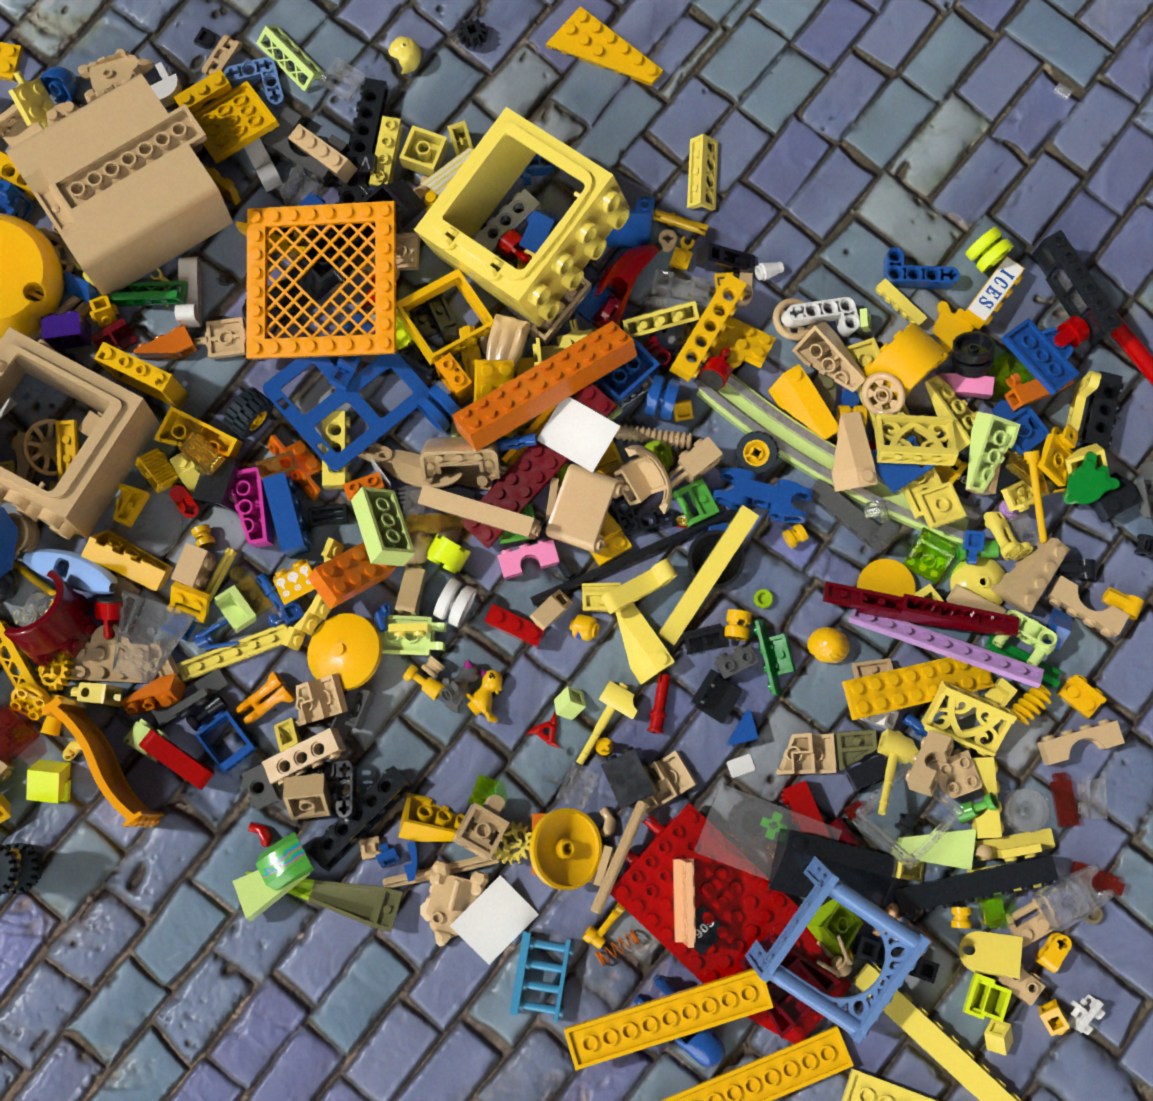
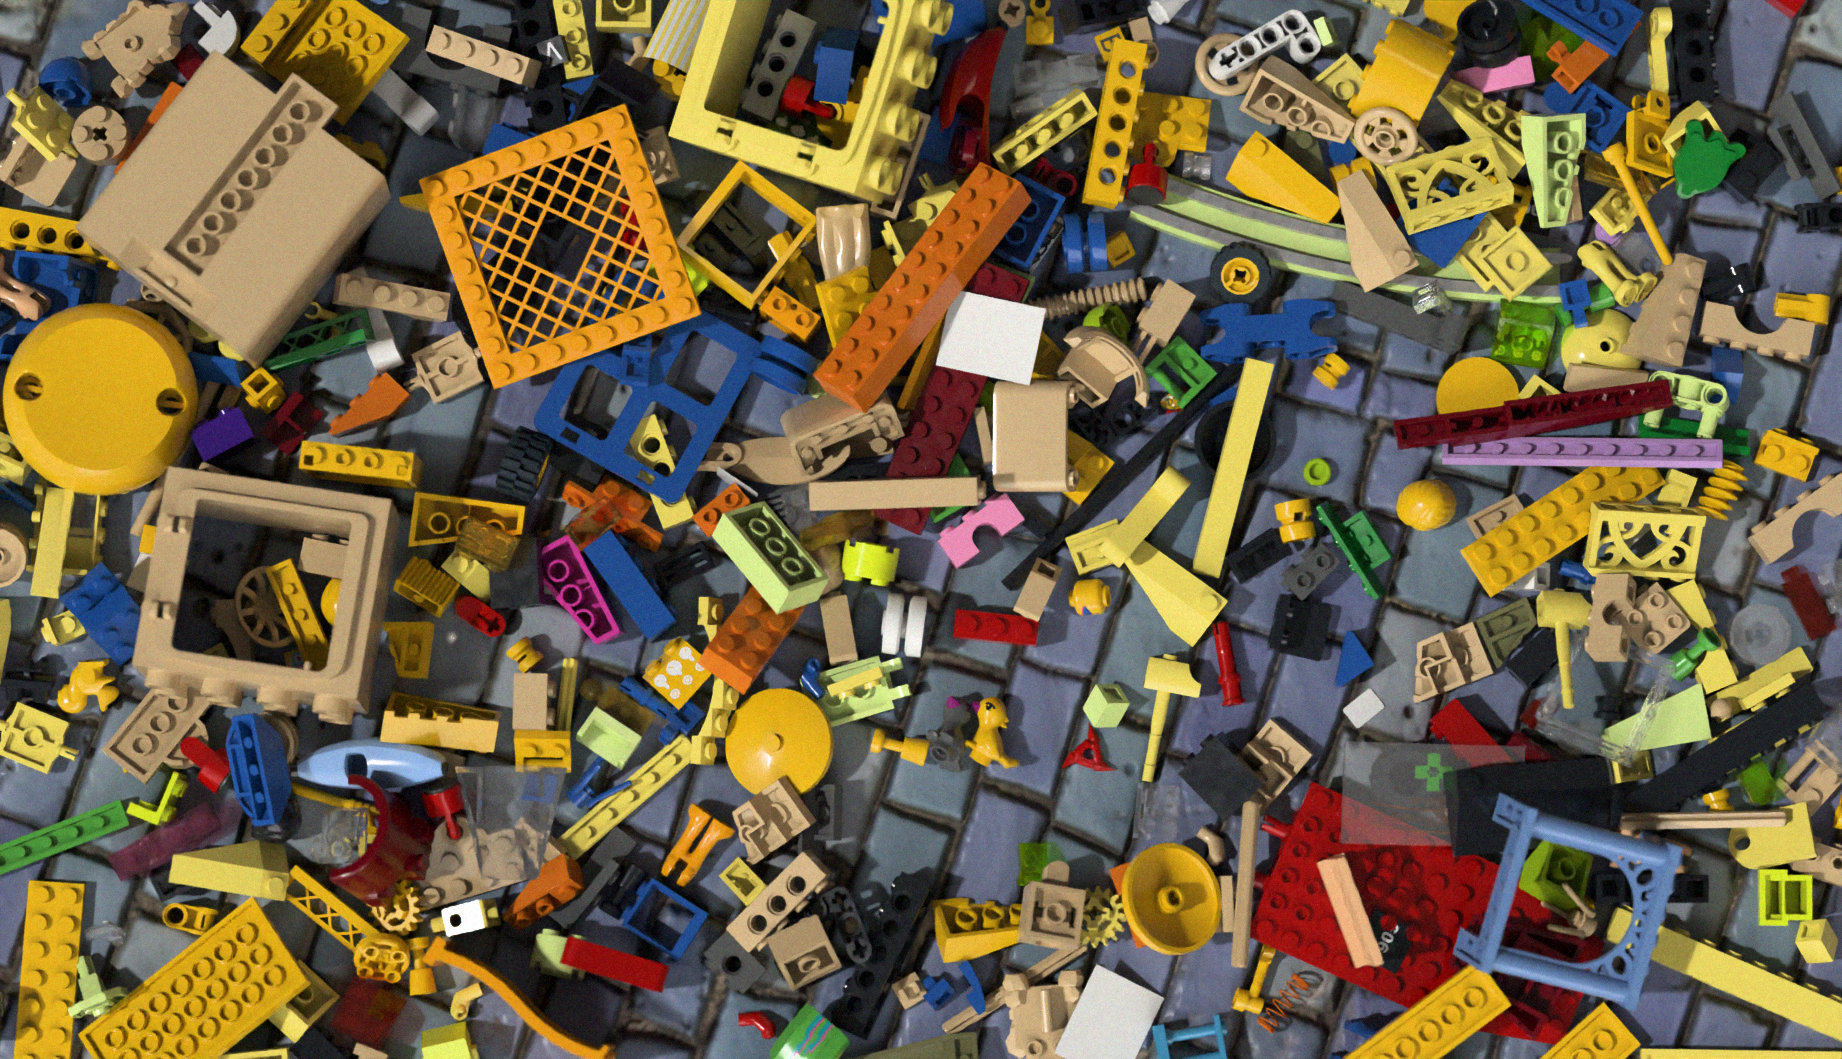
camera: 20 degrees left, 5 degrees up
tan wheel [420,655,445,680] -> none
blue pin [497,433,538,451] -> none
yellow piece [595,738,613,755] -> none
none -> tan arch [332,273,451,323]
none -> black brick [547,412,611,486]
none -> clear panel [762,170,821,211]
none -> clear wheel [1181,151,1212,181]
none -> tan axle [1619,810,1786,830]

